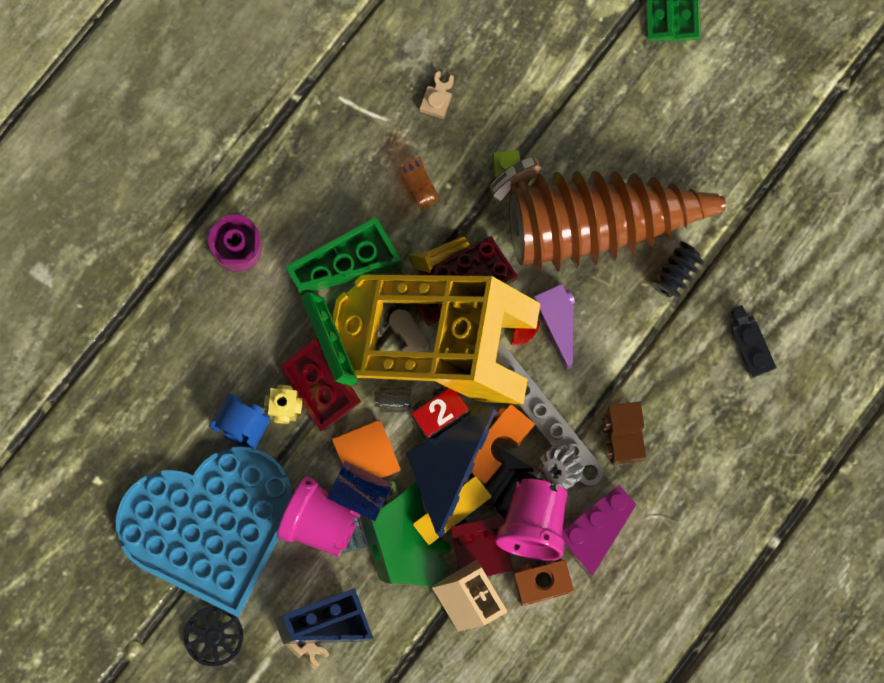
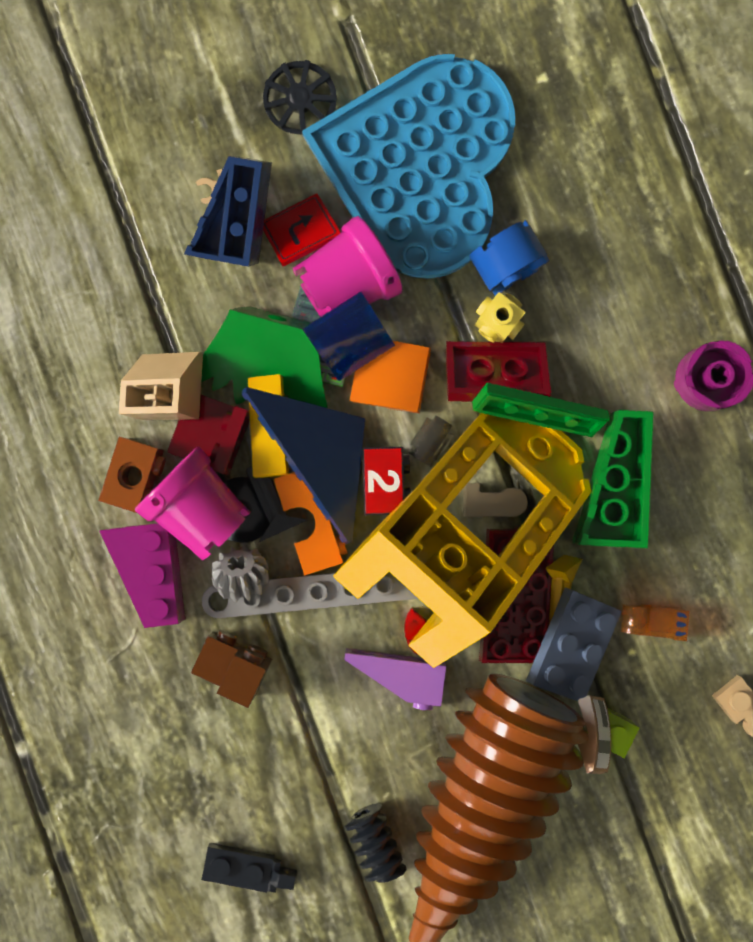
camera: 120 degrees right, 10 degrees up
none -> red piece [263,193,341,267]
none -> sand blue plate [526,587,622,701]

